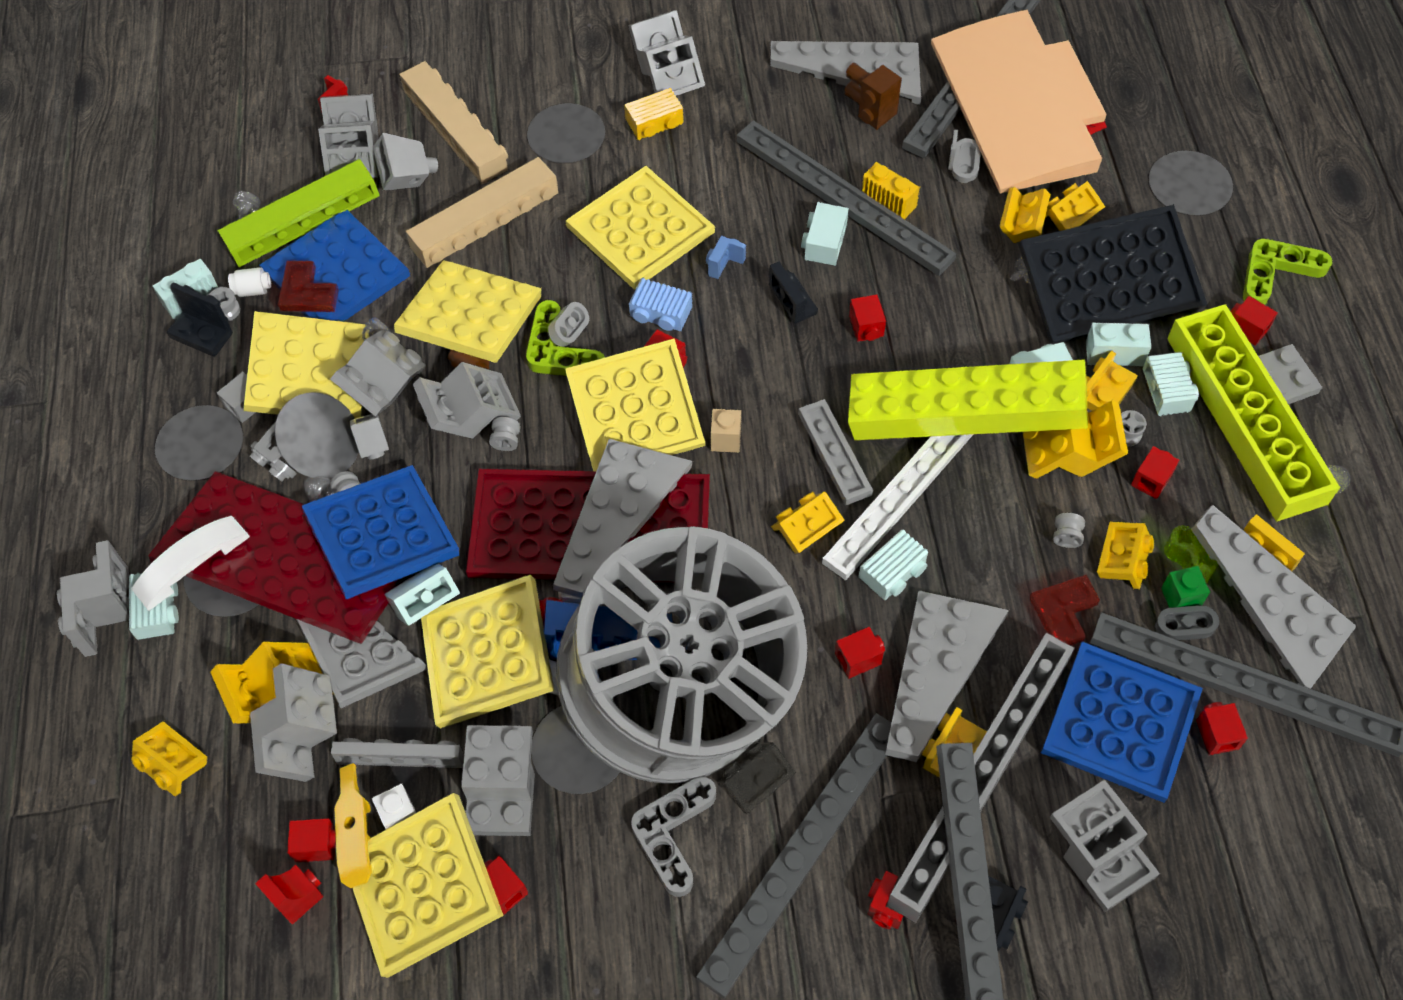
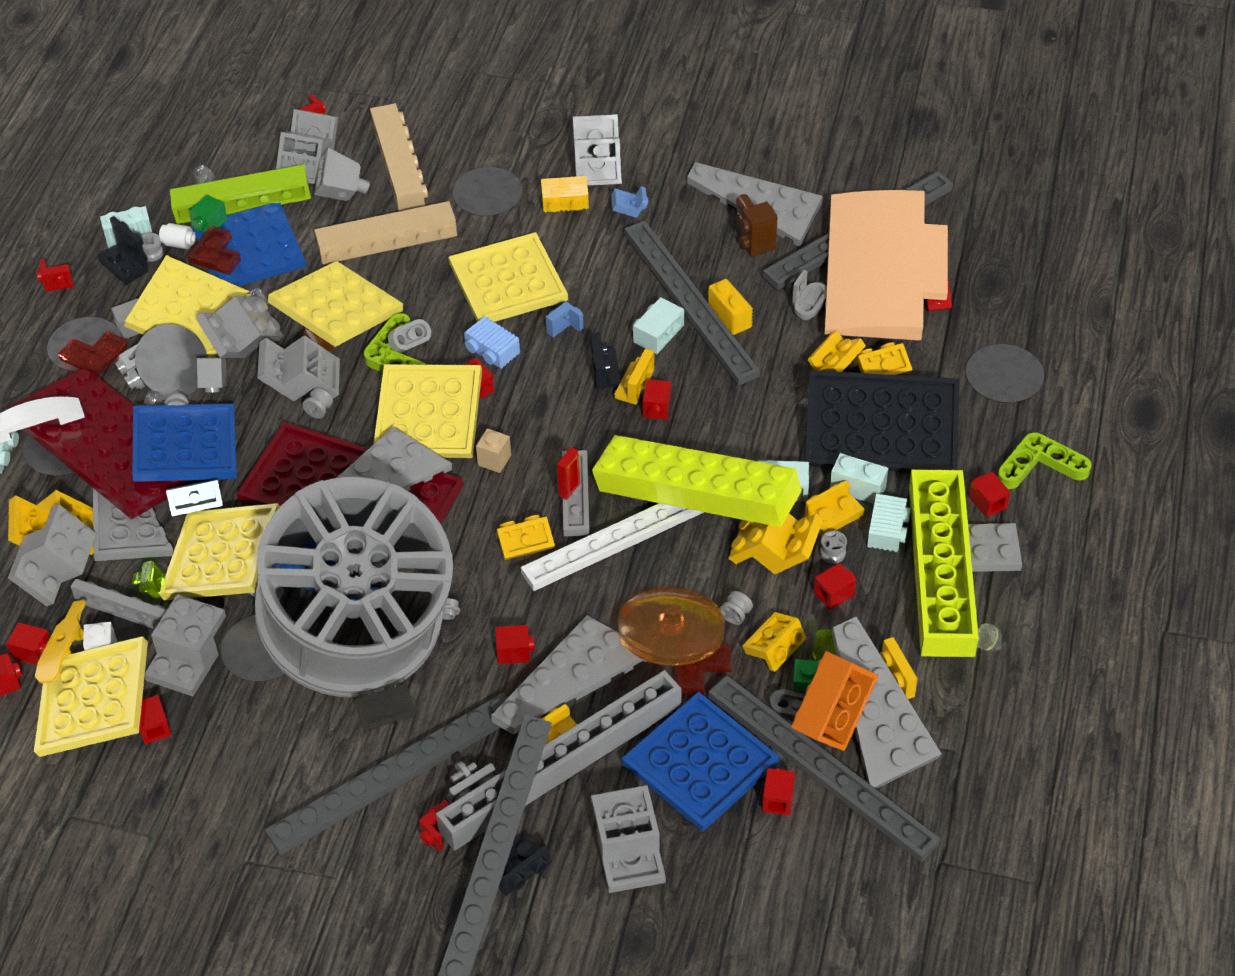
camera: 20 degrees right, 10 degrees down
light grey beam [631,777,716,897] -> none
light aqua brick [859,530,928,600] -> none
none -> red bracket [37,259,74,292]
none -> clear red plate [58,331,128,377]
none -> clear neon green tile [132,561,165,598]
none -> green brick [189,194,228,236]
none -> light grey hips [446,761,496,803]
none -> red tile [557,447,580,500]
none -> medium blue bracket [611,186,648,218]
none -> yellow bracket [614,349,654,405]
none -> clear orange dish [618,588,725,666]
none -> orange brick [791,651,879,751]

